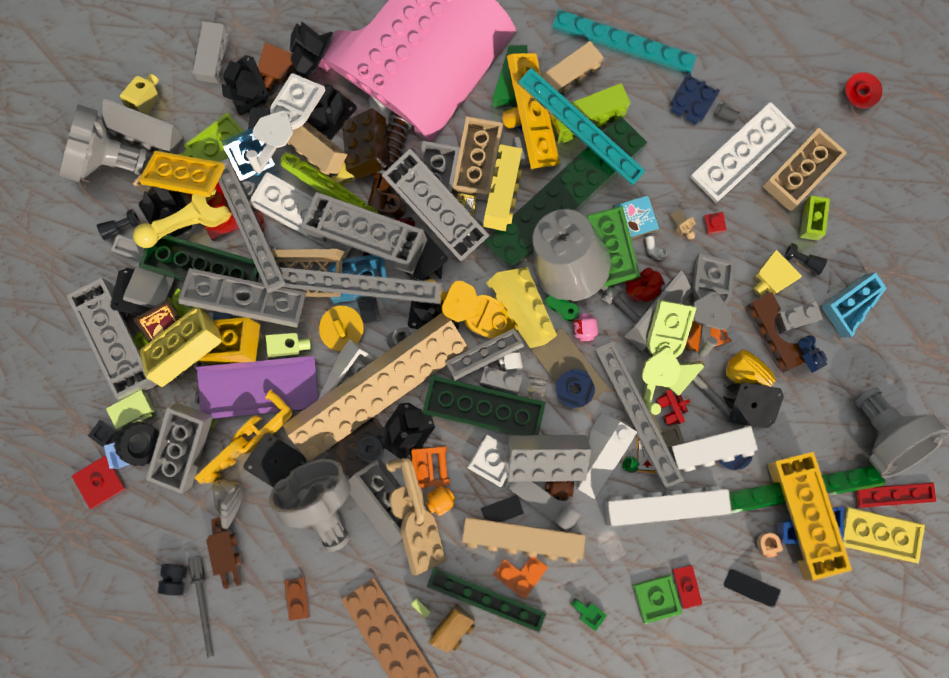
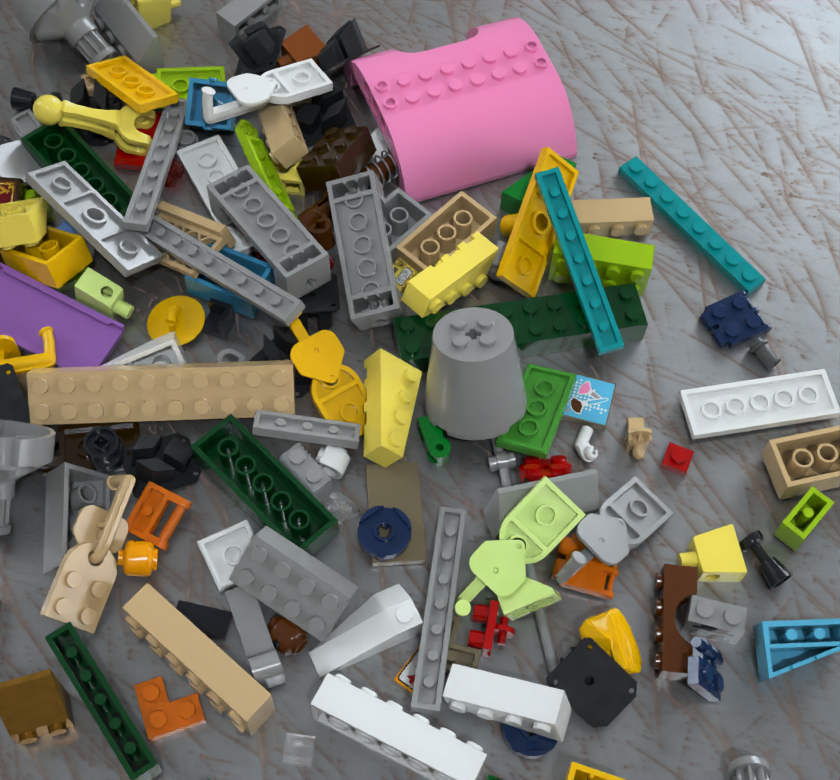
camera: 30 degrees right, 20 degrees down
yellowish green tile [412,597,432,618] -> none
bright pink head [572,313,598,341] -> none
green hinge [622,456,640,473] -> none

